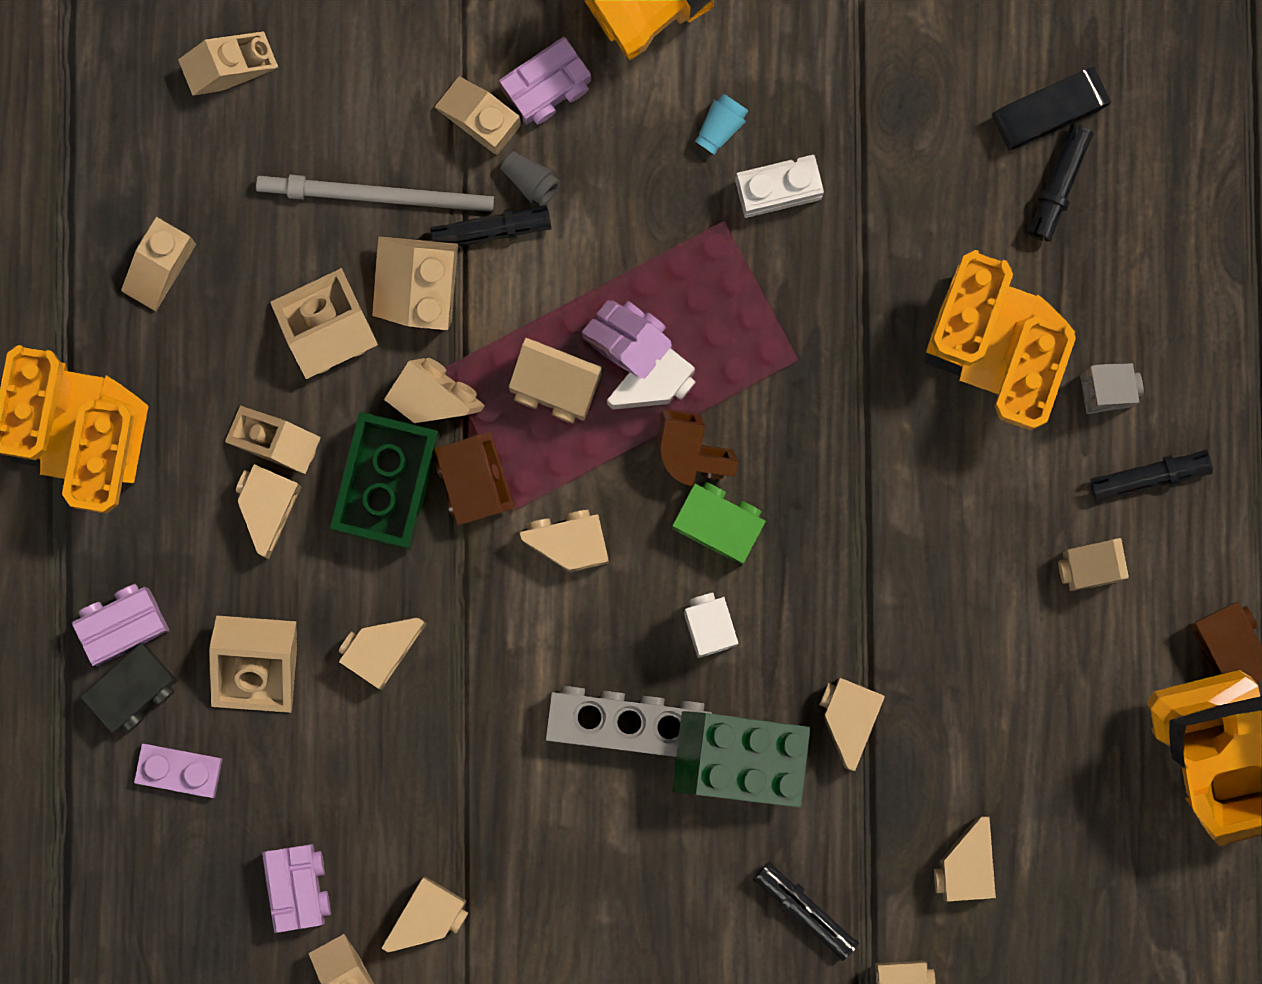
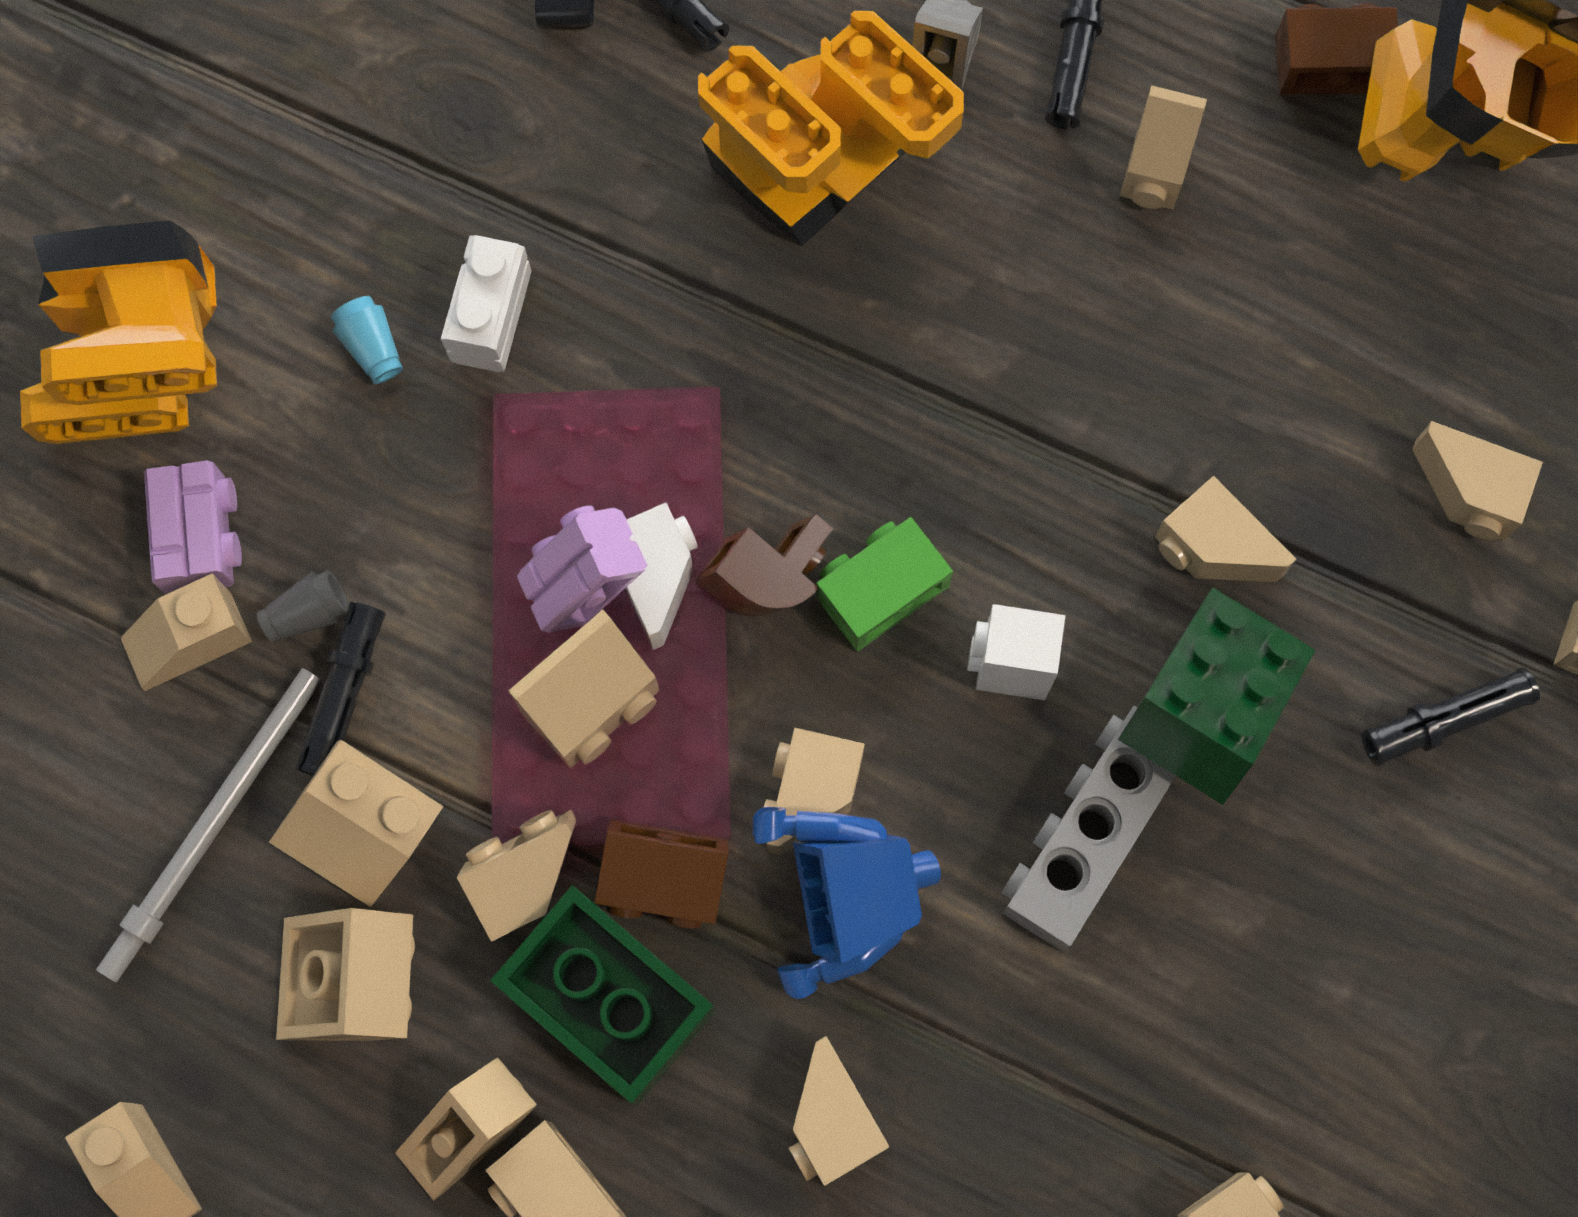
camera: 60 degrees left, 10 degrees down
none -> blue torso [753,807,941,999]

